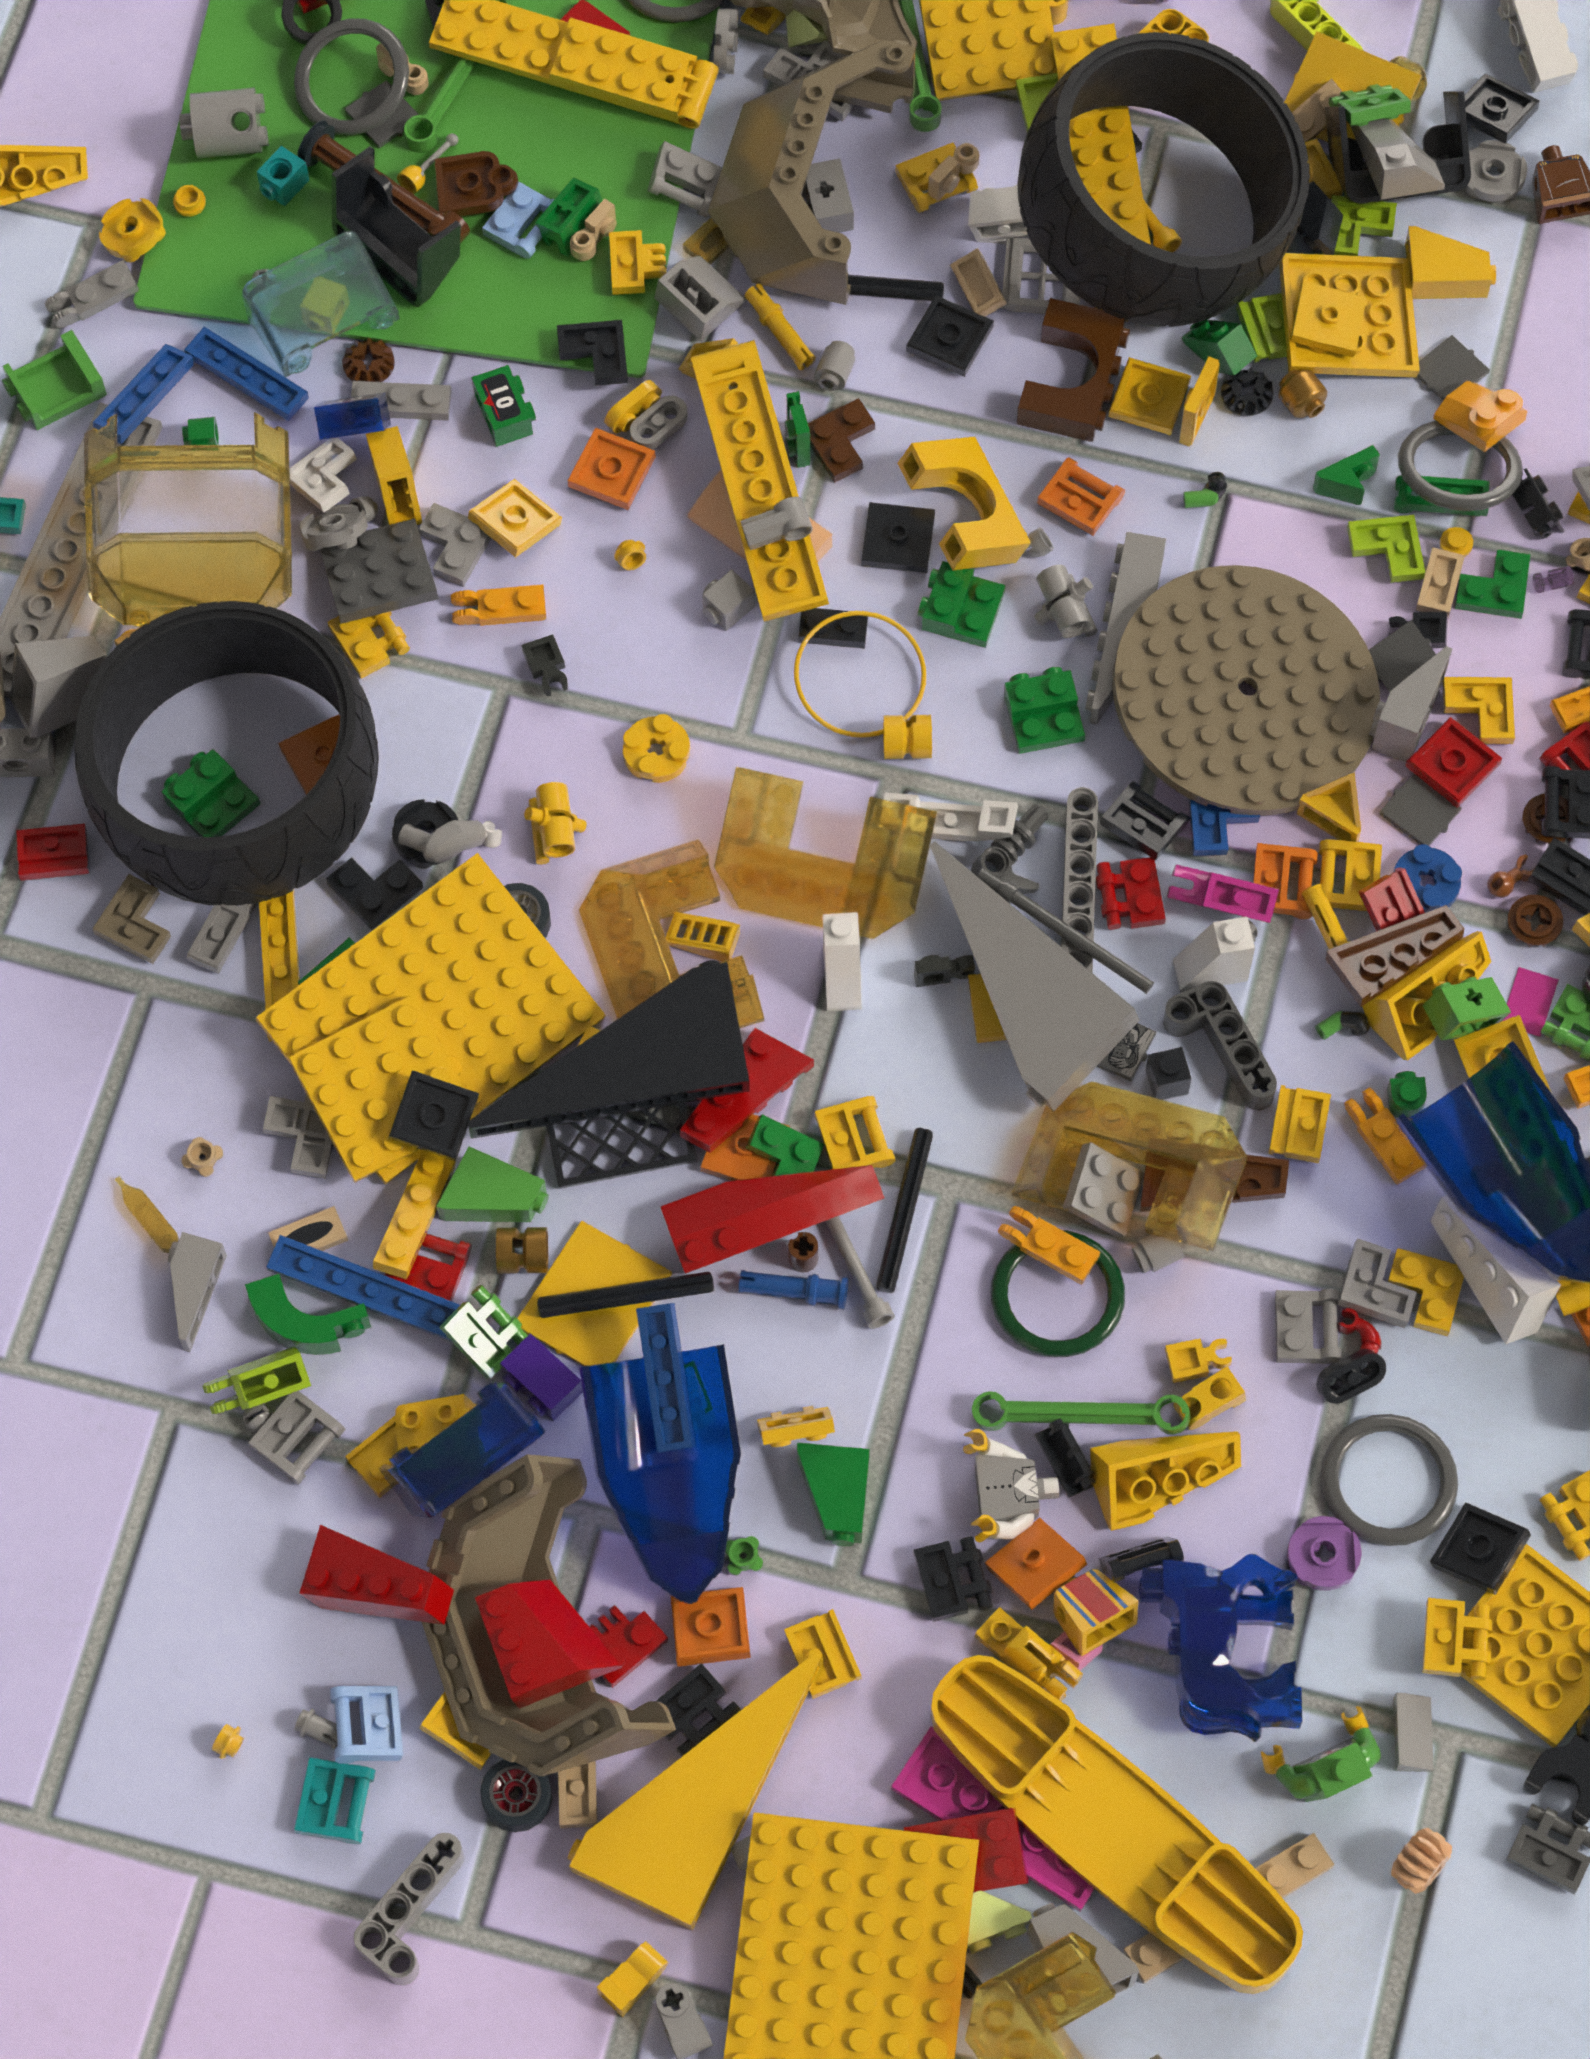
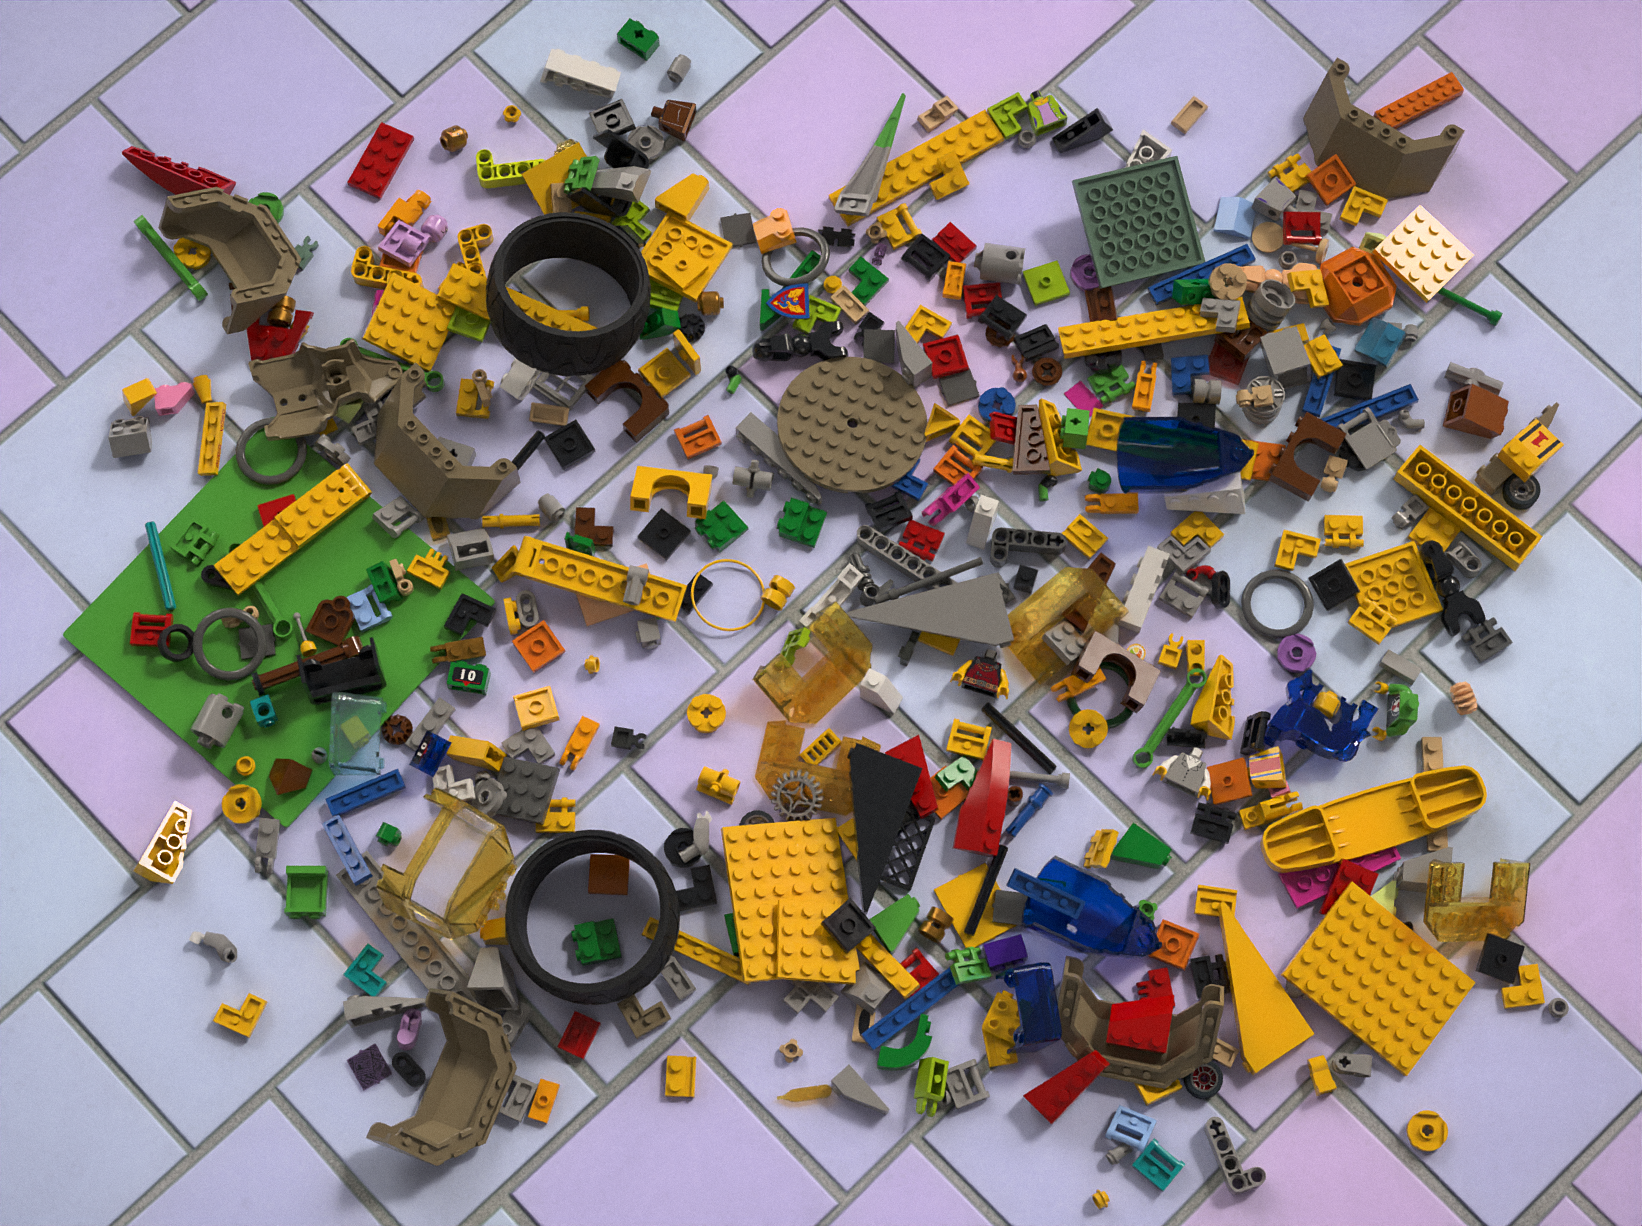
camera: 60 degrees left, 5 degrees up
none -> reddish brown slope [269,758,313,795]
none -> pearl gold hinge [430,637,486,663]
none -> yellow plate [665,1055,696,1098]
none -> black piece [752,321,849,362]
none -> shield [766,283,810,319]
none -> light grey gear [771,770,824,821]
none -> lime plate [776,627,811,669]
none -> light grey slope [841,962,894,1016]
none -> torso [950,649,1009,699]
none -> dark grey piece [992,890,1031,926]
none -> yellow plate [1069,709,1108,748]
none -> arch [1071,631,1161,714]
none -> white wedge [1116,546,1170,633]
none -> tile [1127,644,1146,660]
none -> yellow plate [1274,530,1321,571]
none -> yellow head [1312,691,1341,721]

